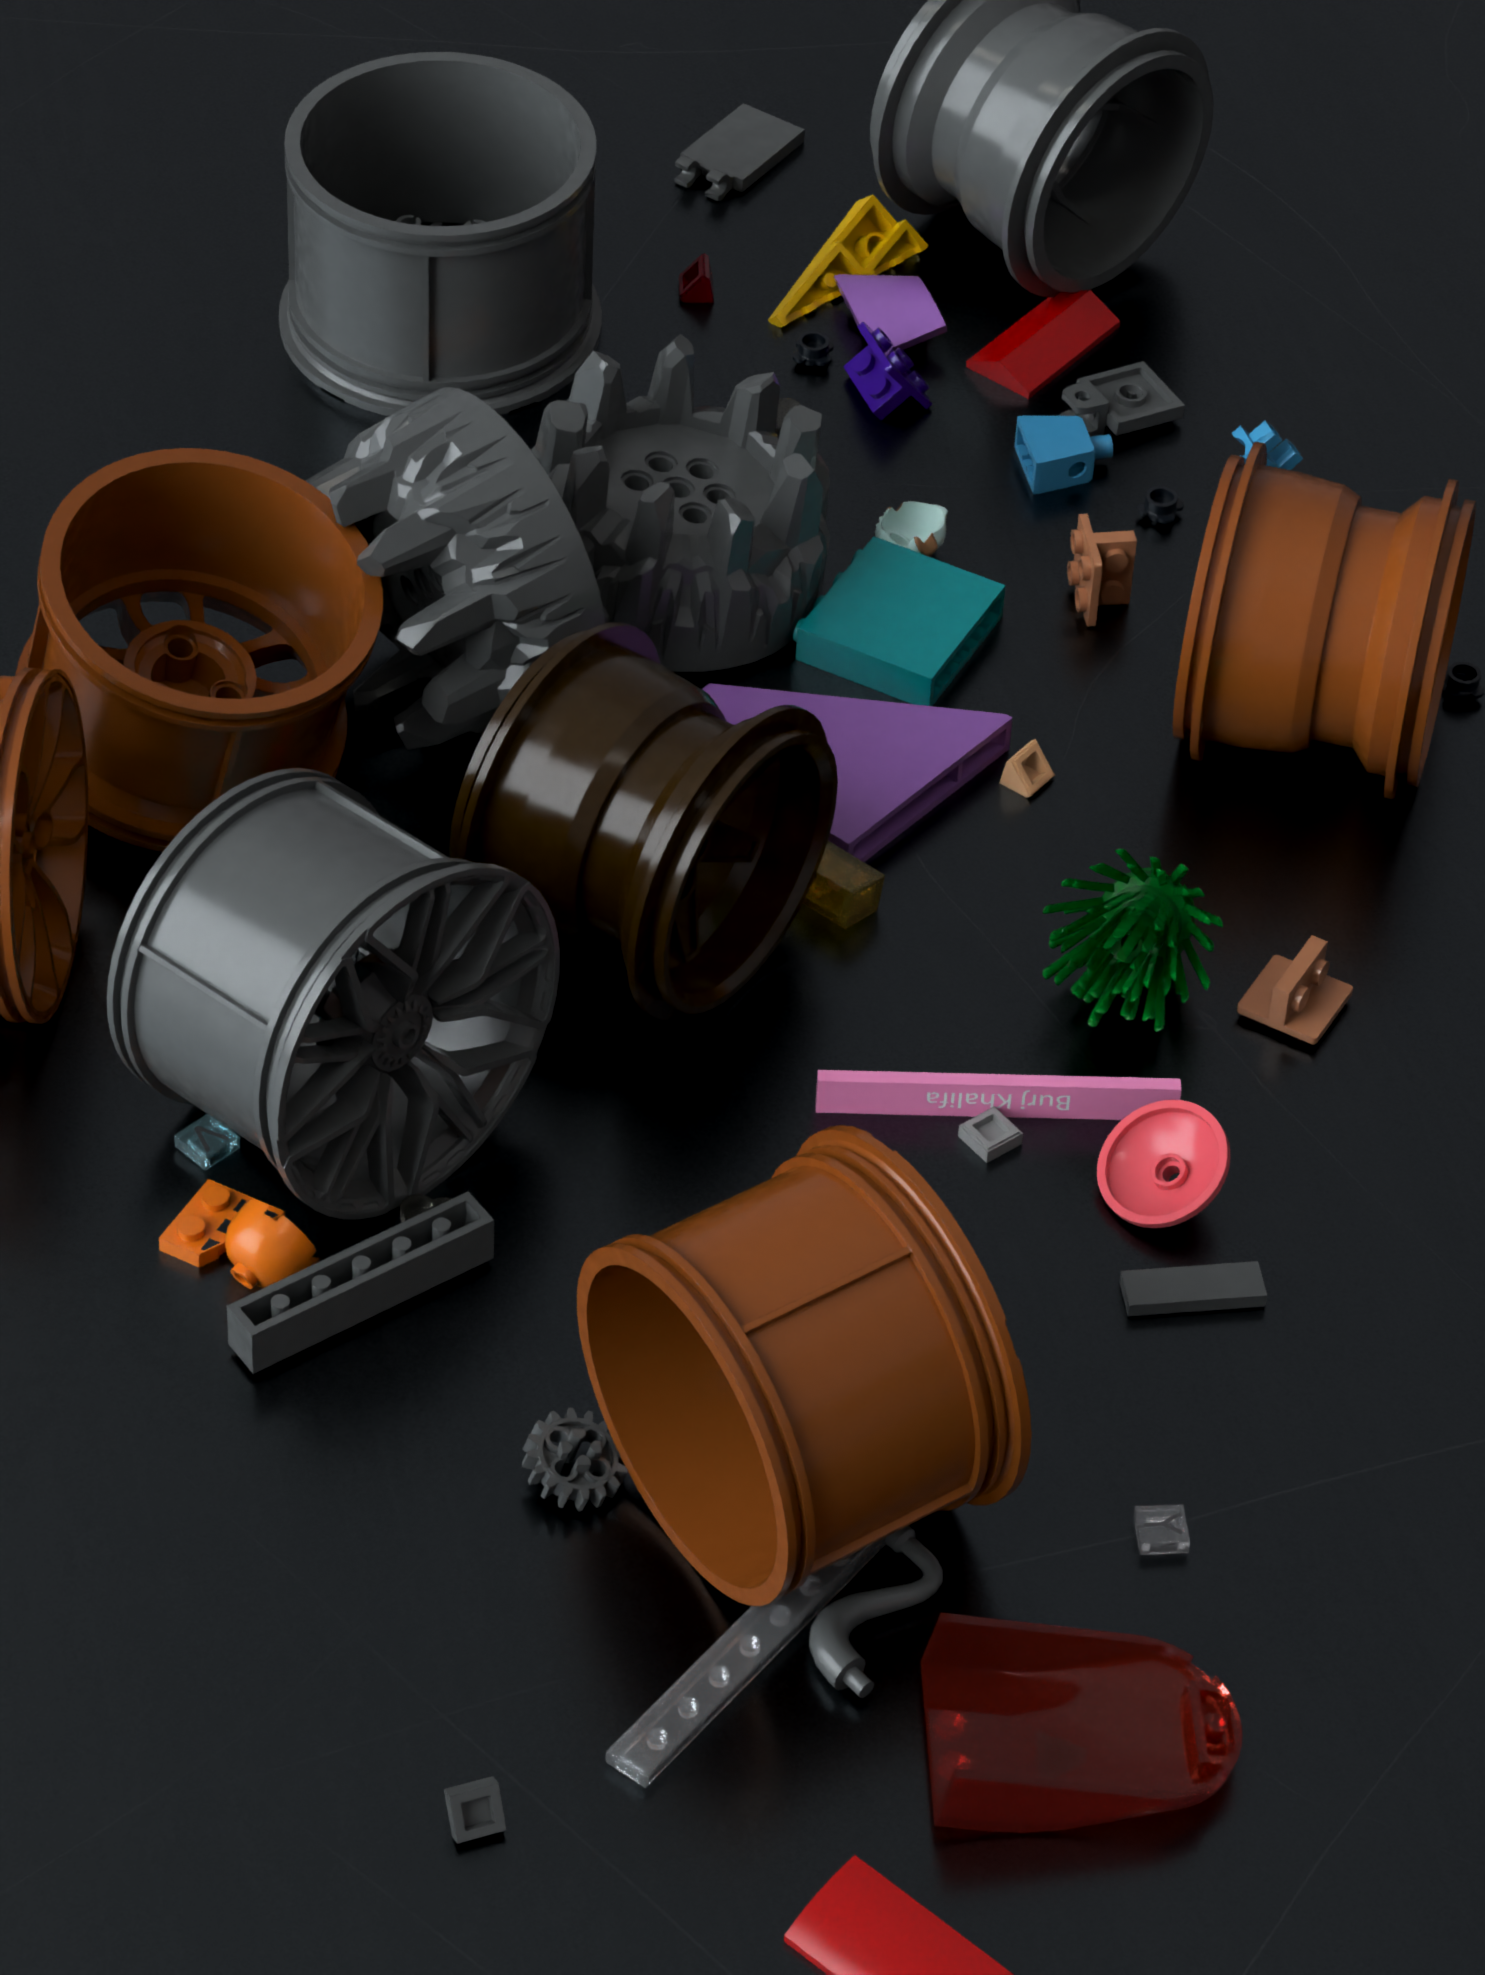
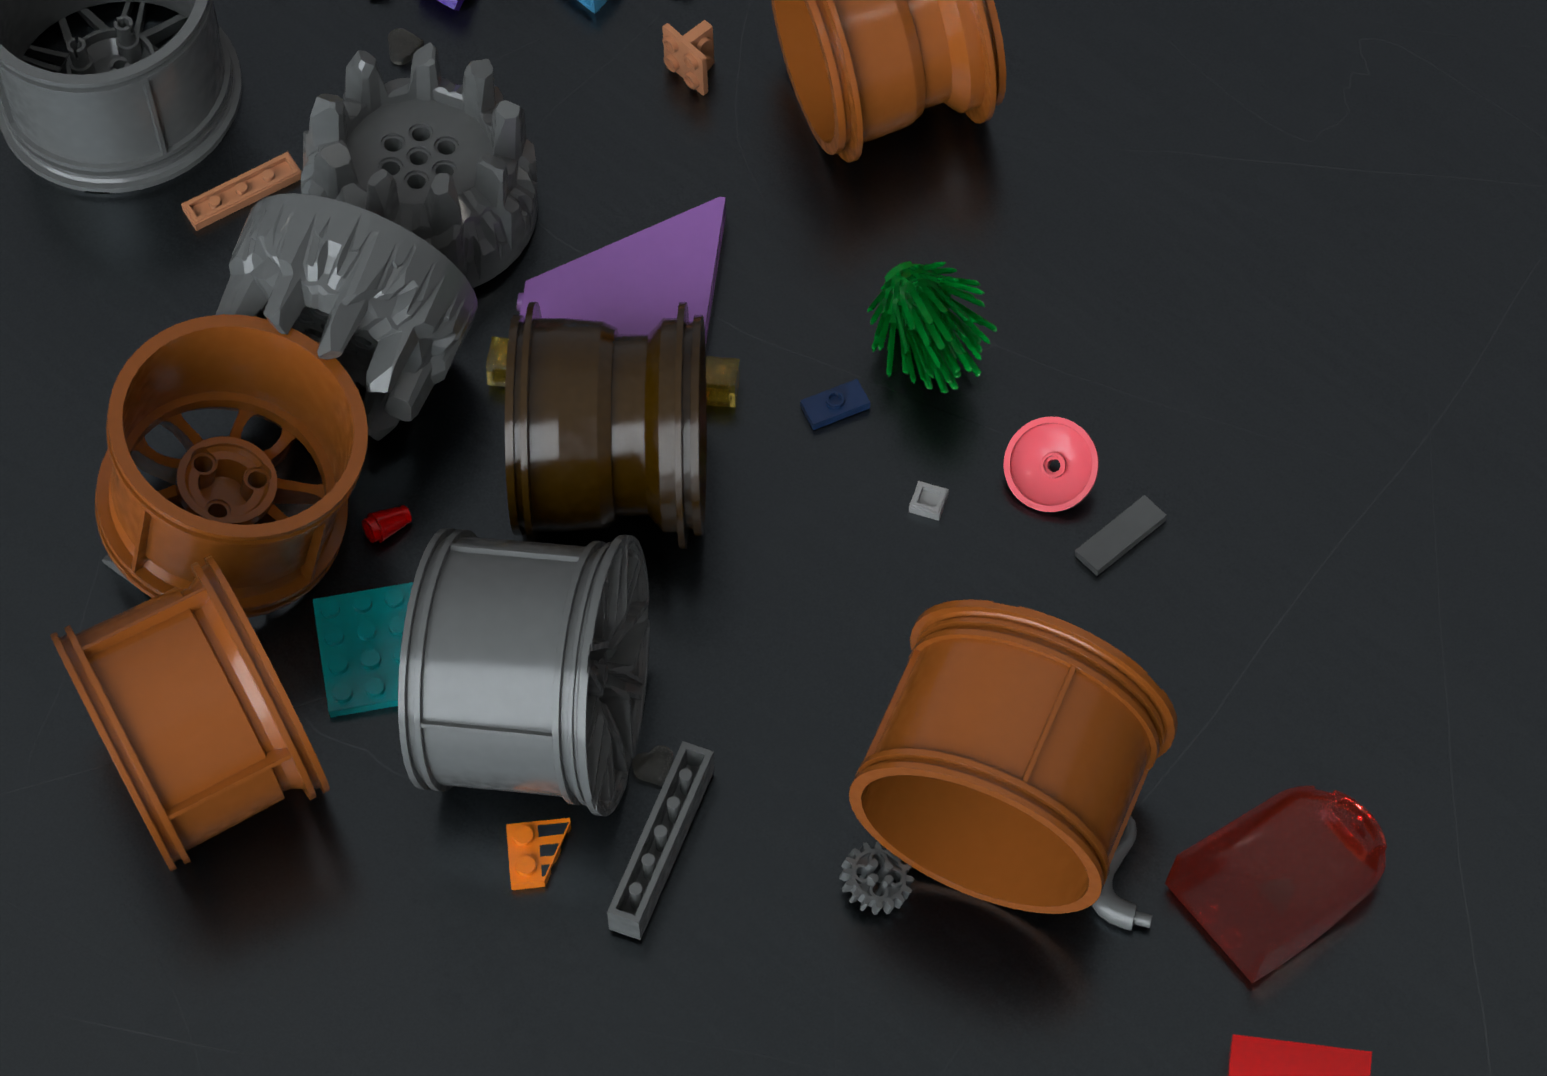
camera: 30 degrees left, 15 degrees up
clear light blue tile [174,1114,240,1171] -> none
orange cylinder [225,1199,319,1289] -> none
clear tile [606,1537,886,1788] -> none
teal brick [793,536,1006,706] -> none
bright pink tile [815,1070,1182,1120] -> none
light aqua hair [875,501,948,557] -> none
light nougat slope [999,739,1055,798] -> none
clear tile [1133,1504,1190,1555] -> none
nougat bracket [1237,935,1353,1045] -> none
none -> dark blue plate [800,379,870,430]

